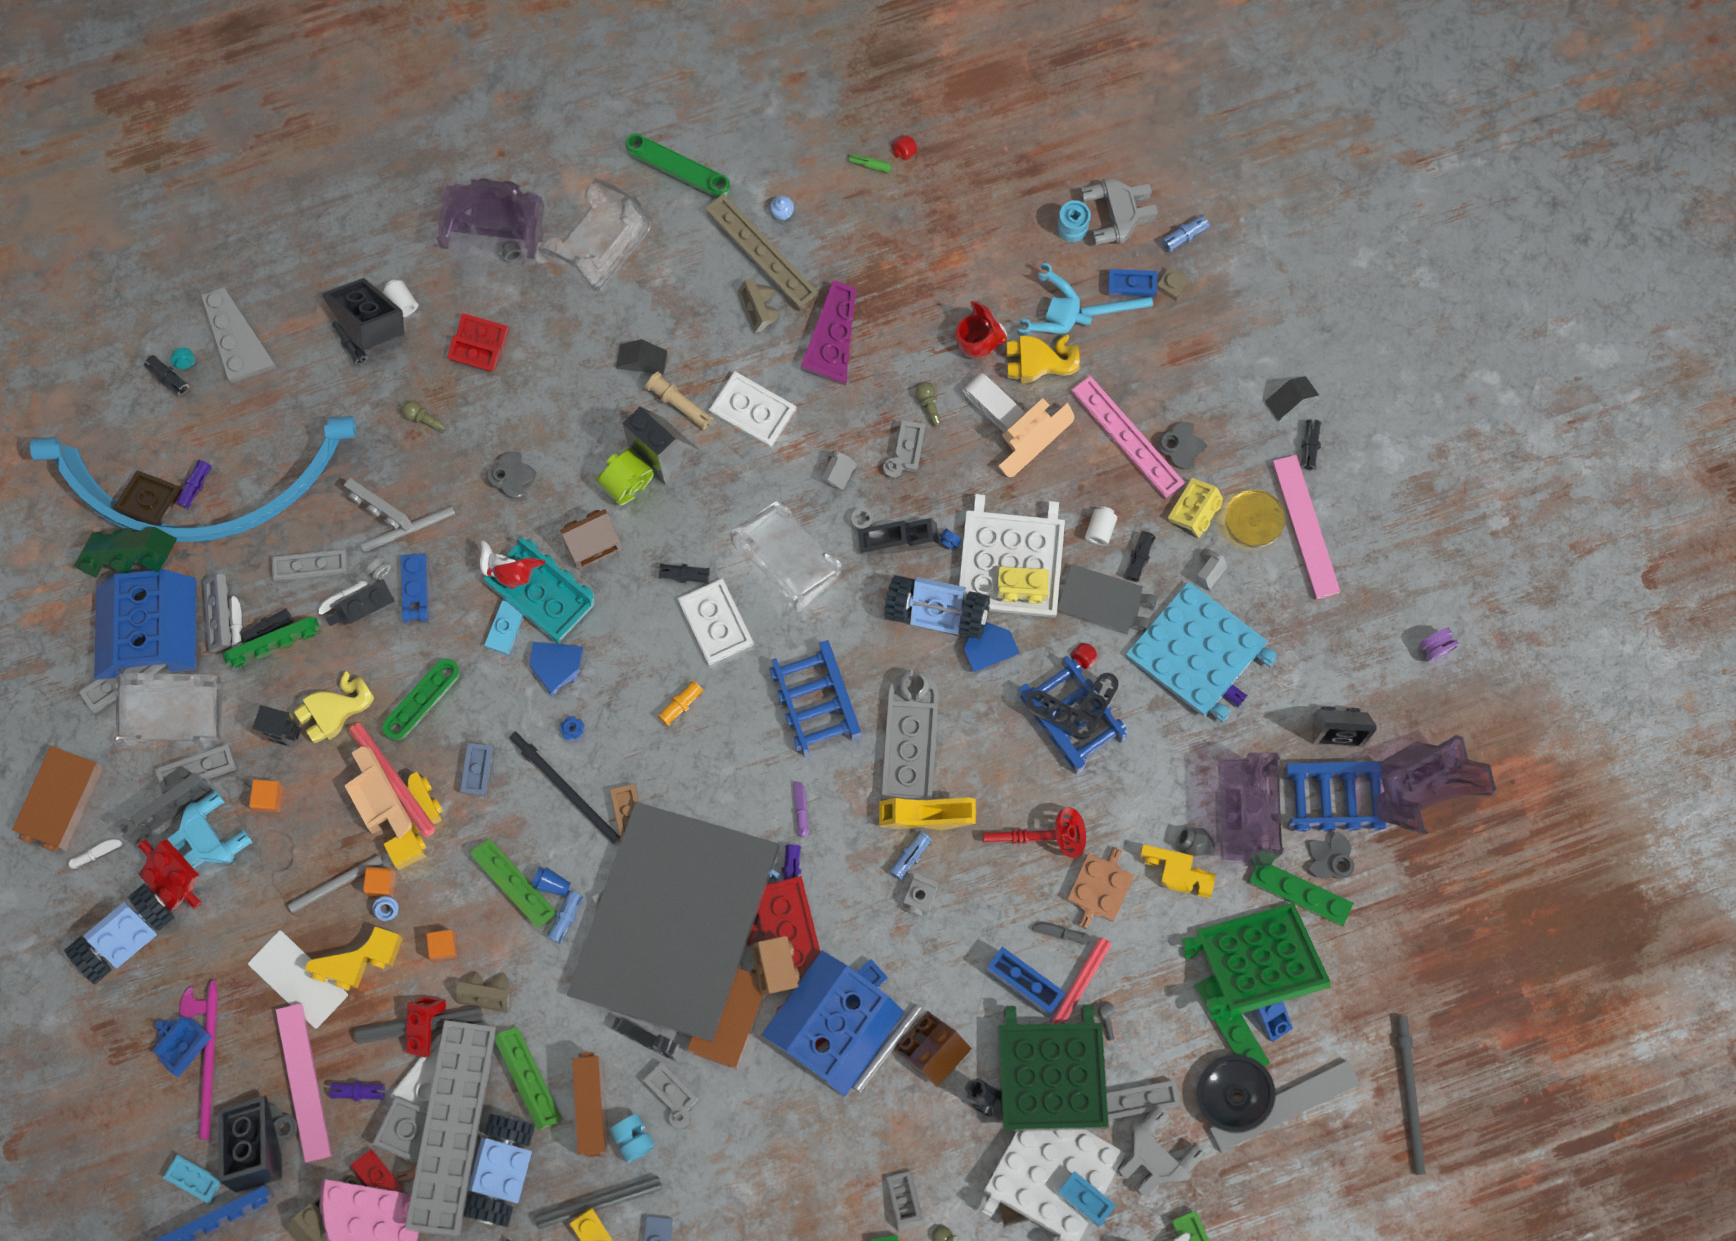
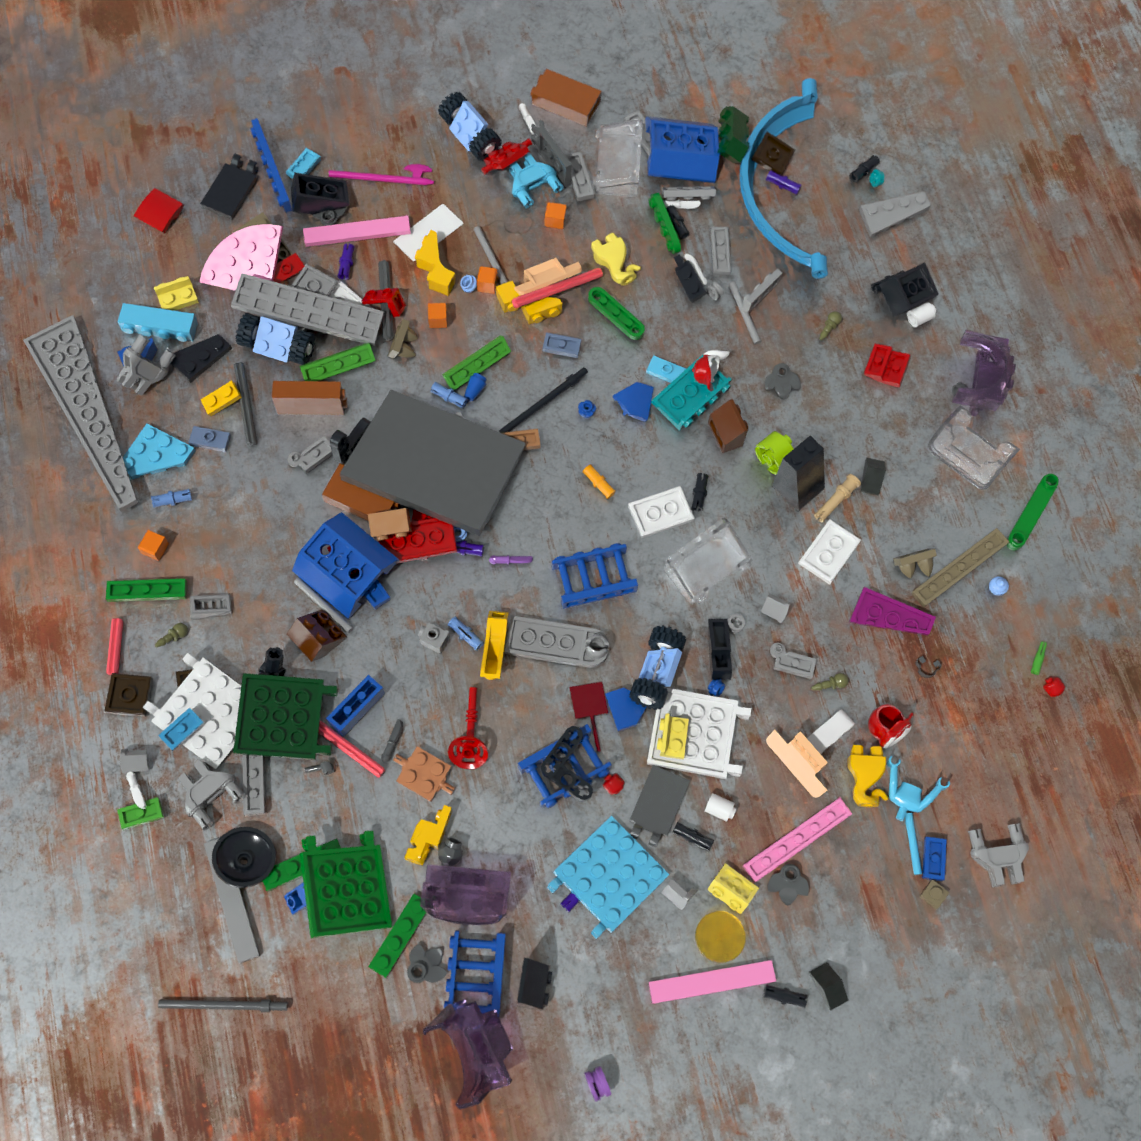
camera: 90 degrees right, 5 degrees down
blue slope [153,1016,212,1077] -> none
black brick [252,705,301,748] -> none
blue plate [401,554,429,623] -> none
medium azure wheel [608,1113,656,1163] -> none
medium azure wheel [1057,200,1091,242] -> none
medium blue pin [1162,215,1210,252] -> none
none -> dark red piece [569,682,609,752]
none -> dark grey piece [915,656,941,678]

